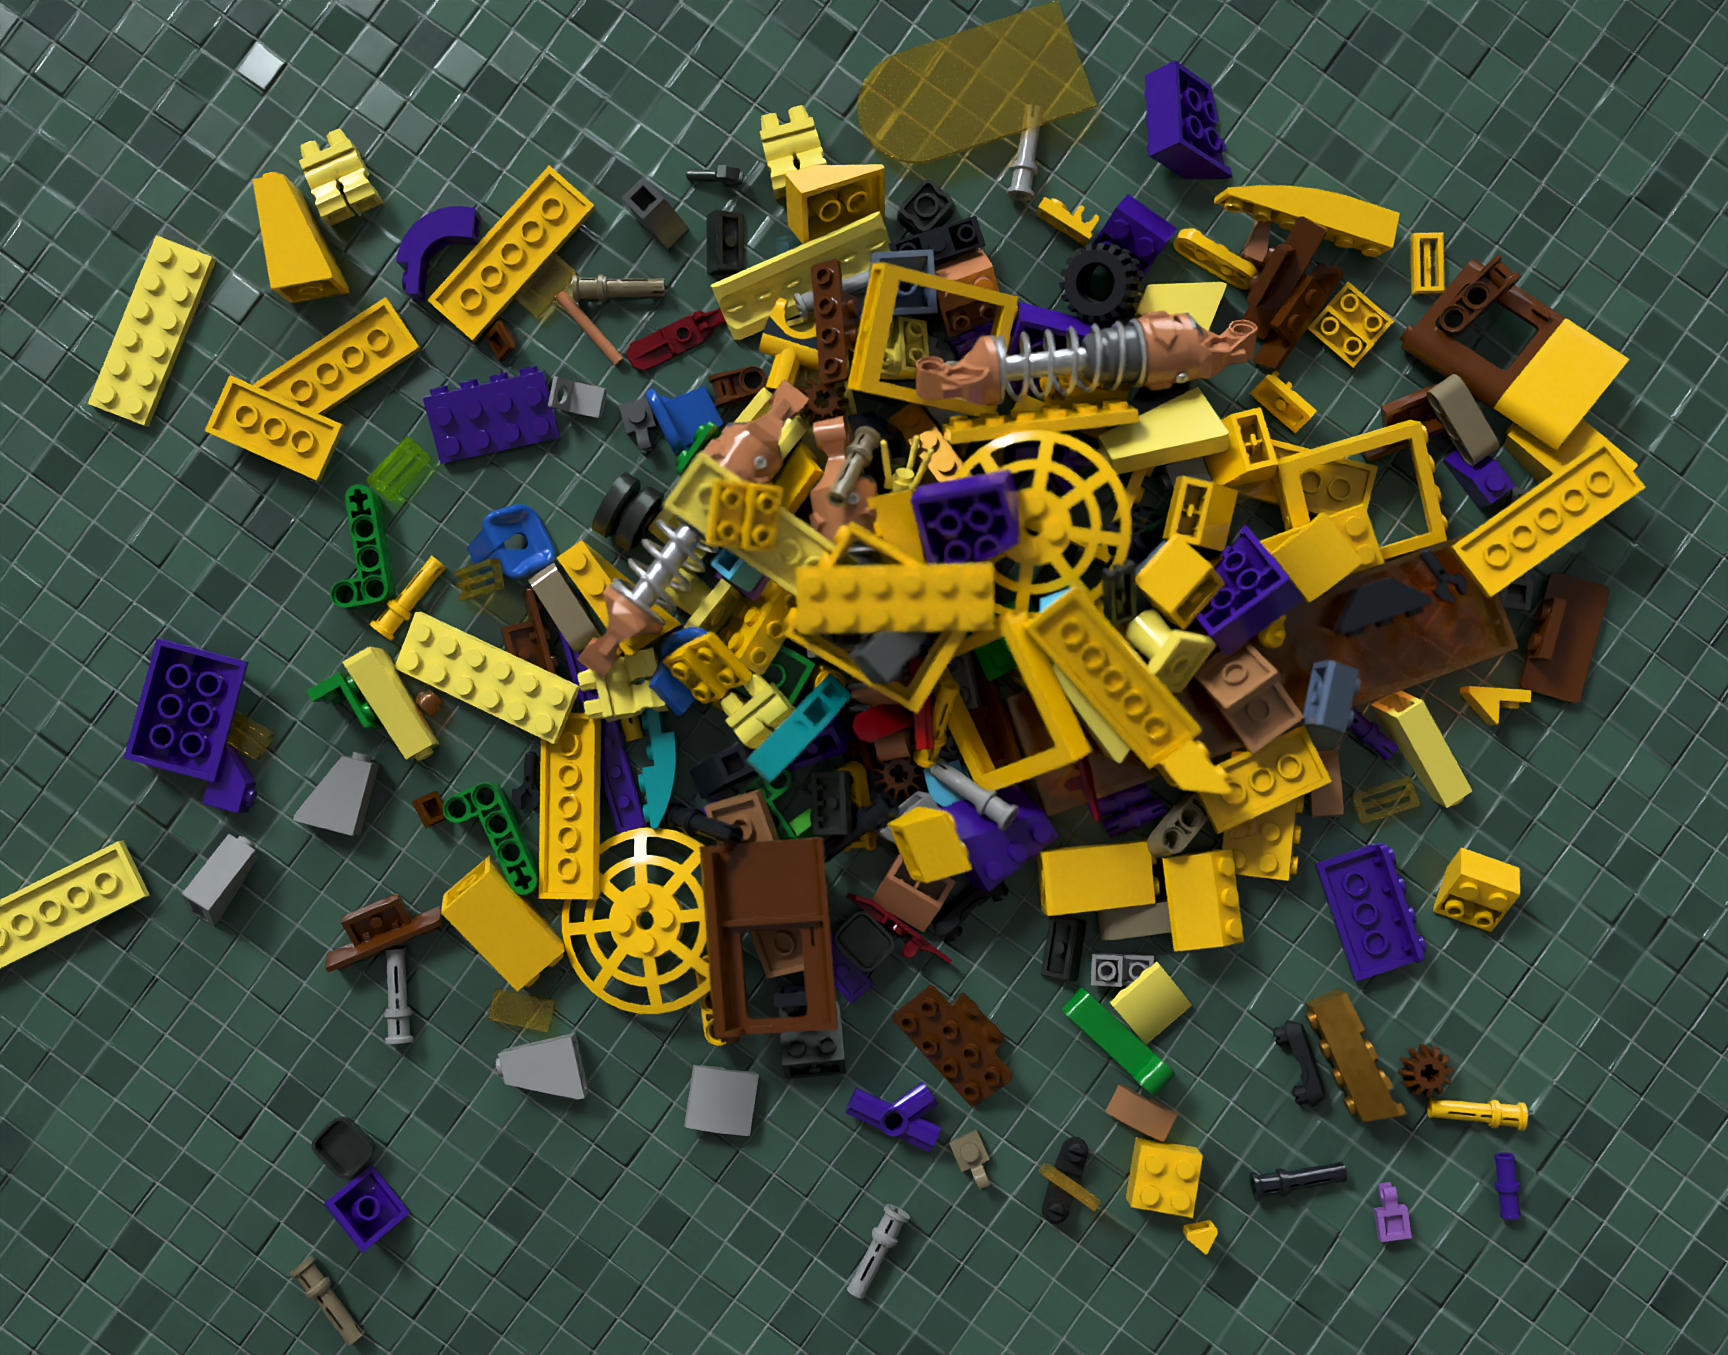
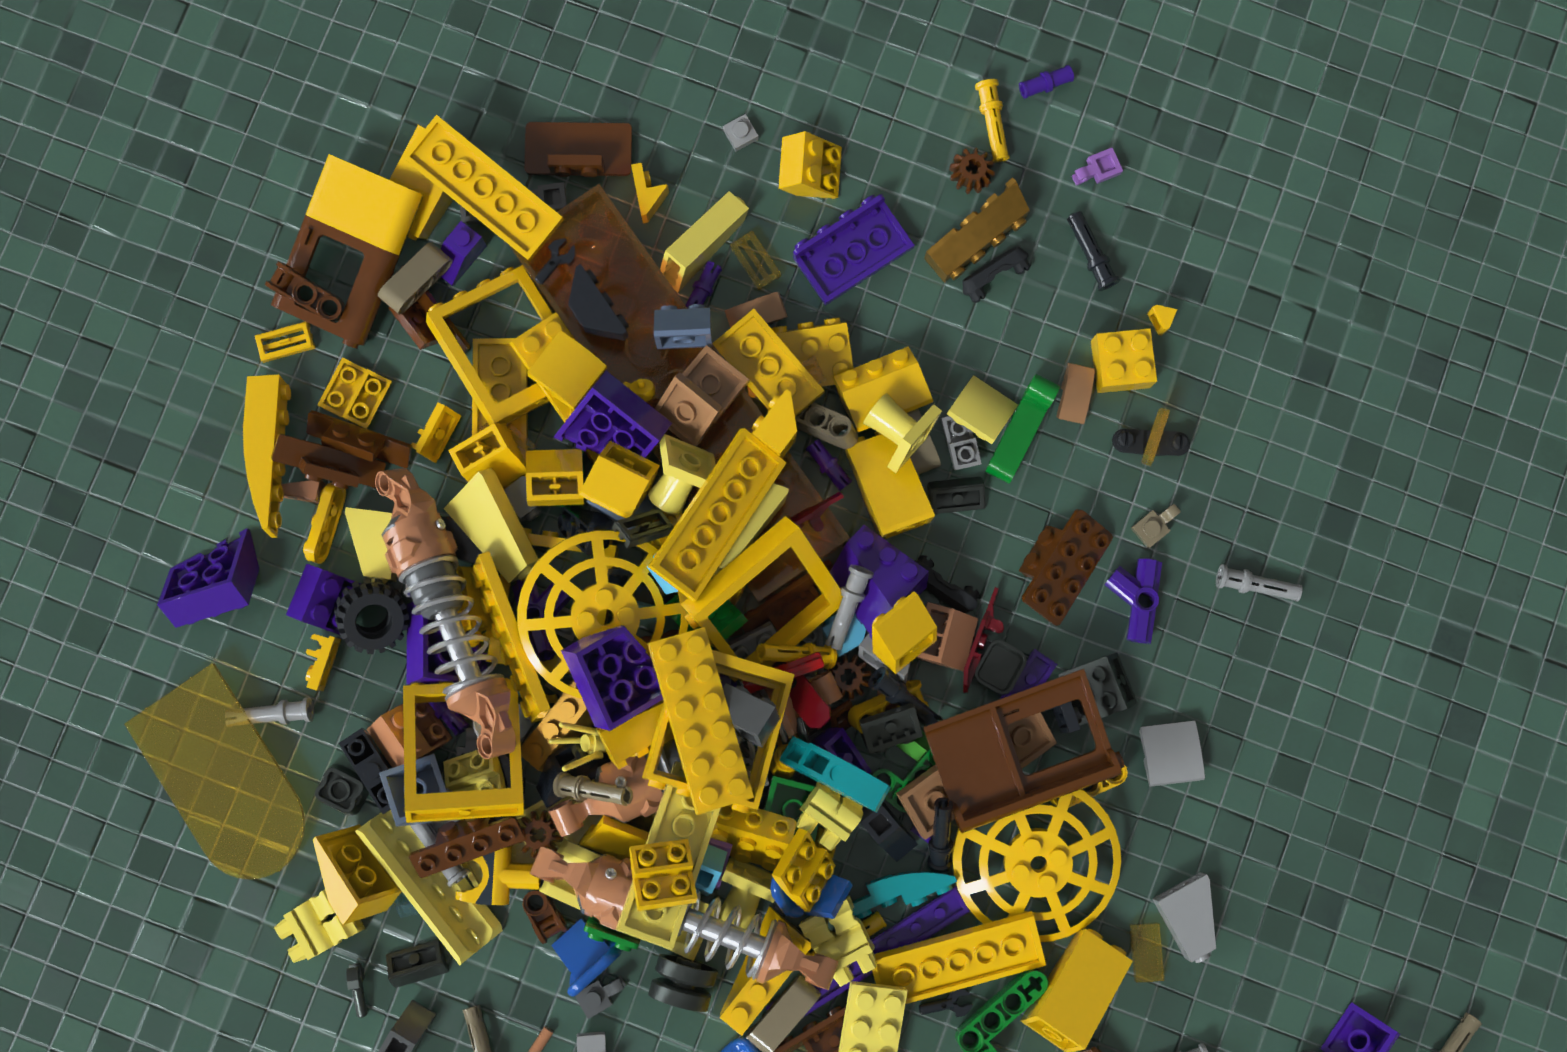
camera: 110 degrees left, 5 degrees down
dark red piece [626,308,726,371] -> none
dark purple pin [1086,780,1151,820] -> none
none -> light grey plate [723,114,759,152]
none -> light yellow plant [863,393,942,473]

